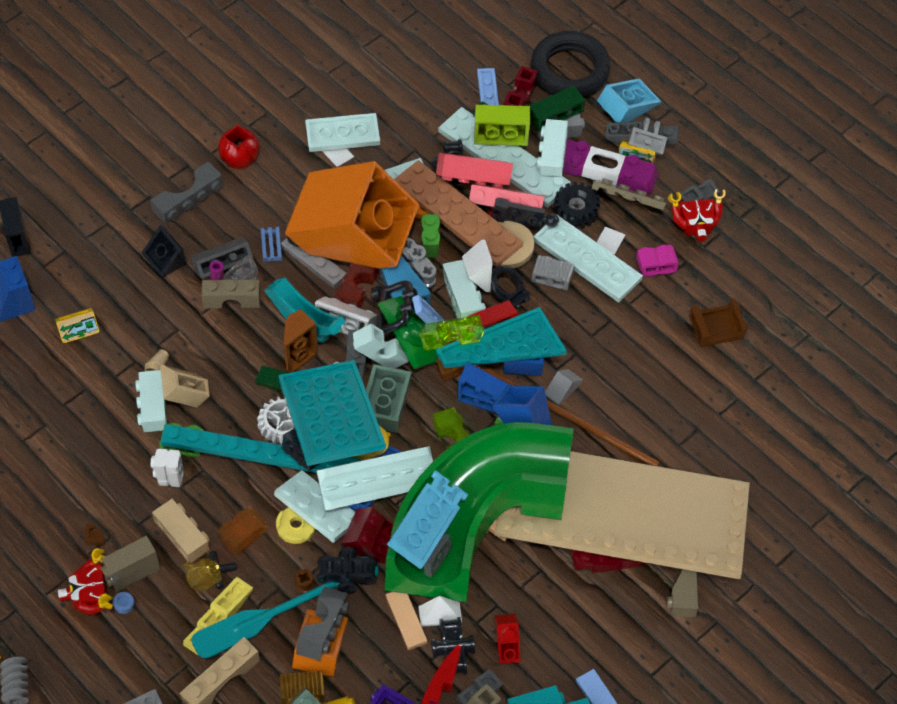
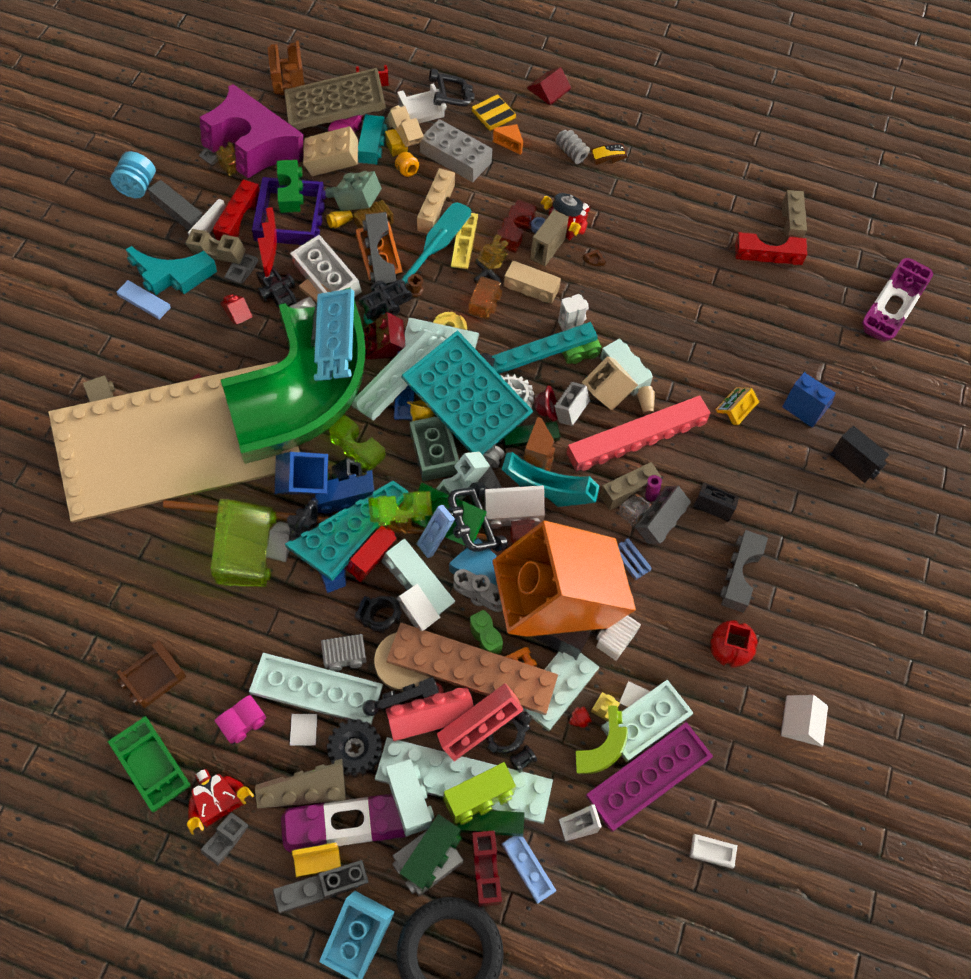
camera: 150 degrees right, 5 degrees up
light grey hinge [628,118,667,156] -> none
none -> green slope [107,716,191,813]
none -> clear neon green windscreen [211,499,276,587]
none -> black piece [287,498,318,541]
none -> white brick [290,235,362,297]
none -> black brick [332,458,362,481]
none -> clear red arch [496,200,536,253]
none -> dark red hat [534,385,558,421]
none -> black wheel [553,193,583,217]
none -> light grey brick [554,382,590,426]
none -> white slope [559,805,601,841]
none -> coral brick [566,396,710,472]
none -> red plate [569,706,592,728]
none -> lime arch [576,705,628,774]
none -> magenta plate [586,722,713,832]
none -> light yellow tile [591,692,620,722]
none -> white tile [689,834,738,869]
none -> white slope [781,695,828,747]

